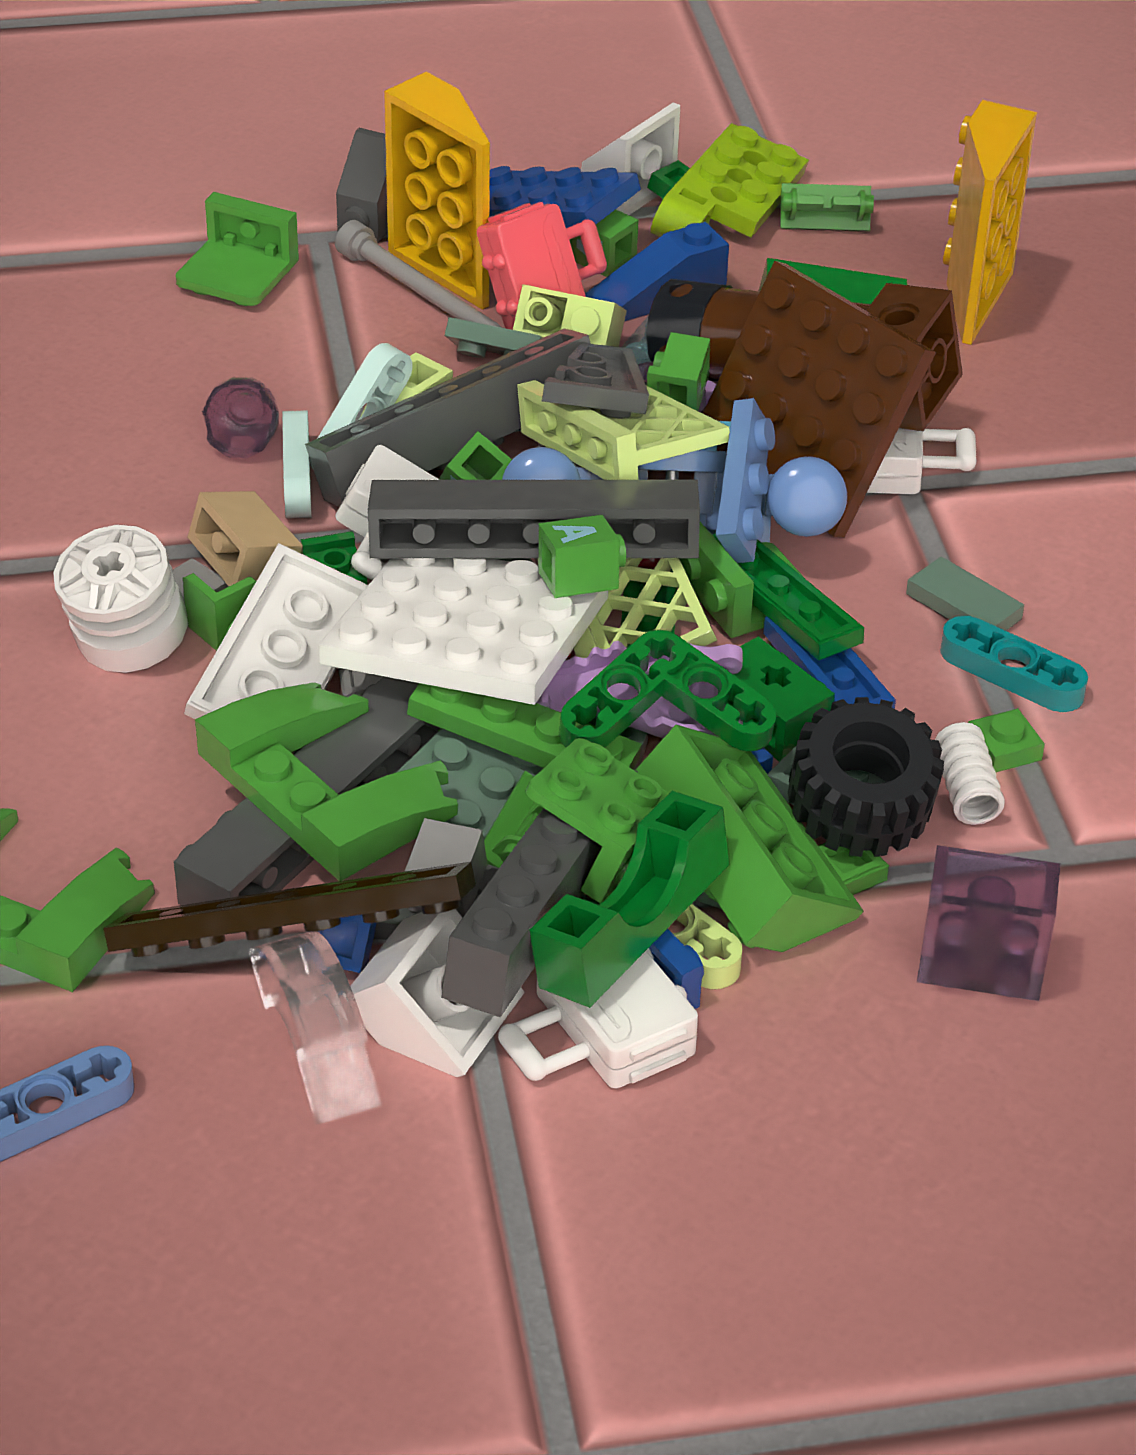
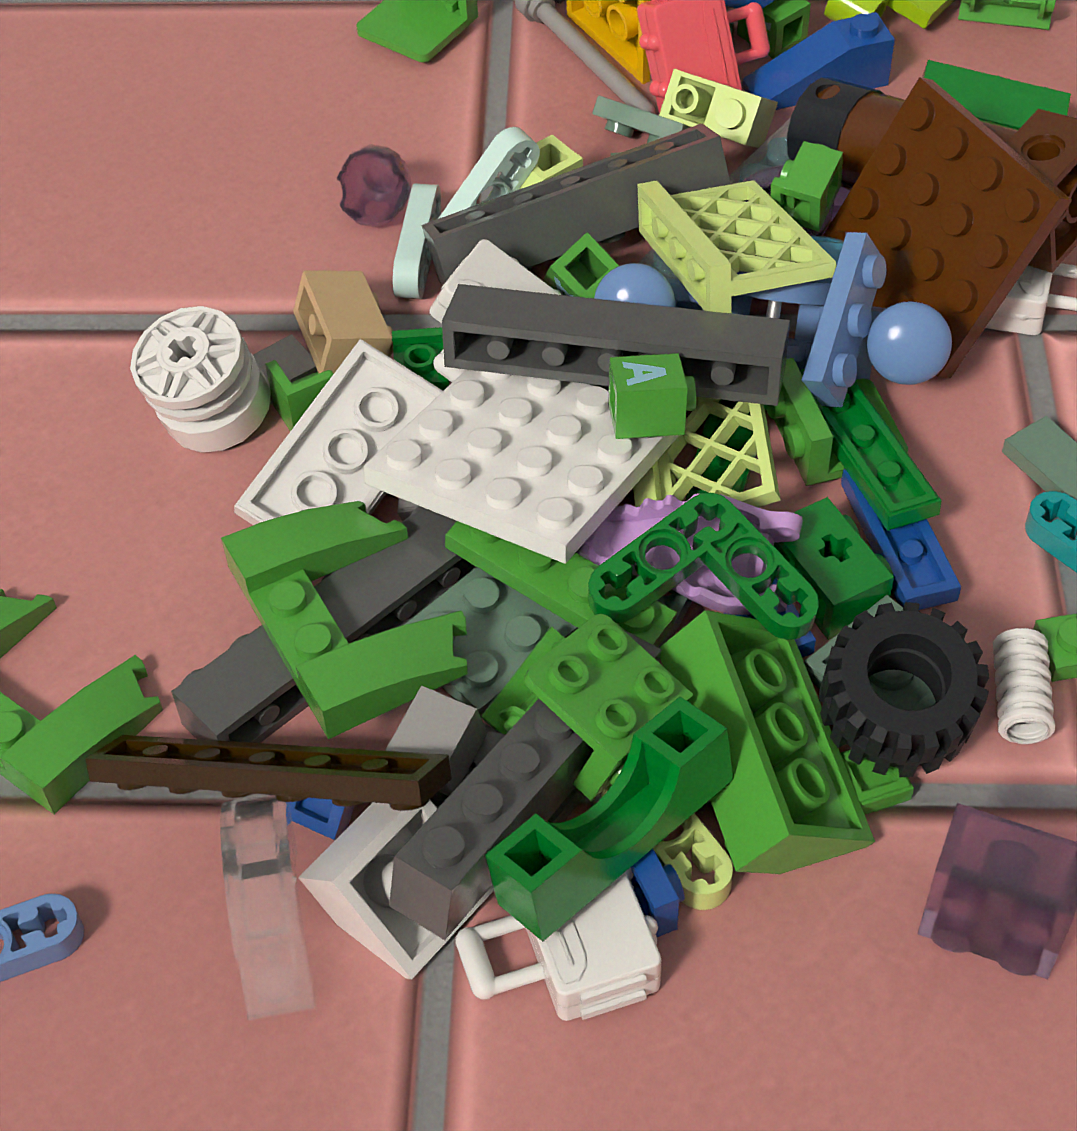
camera: 15 degrees right, 10 degrees up
dark grey wing [542,343,649,418] -> none

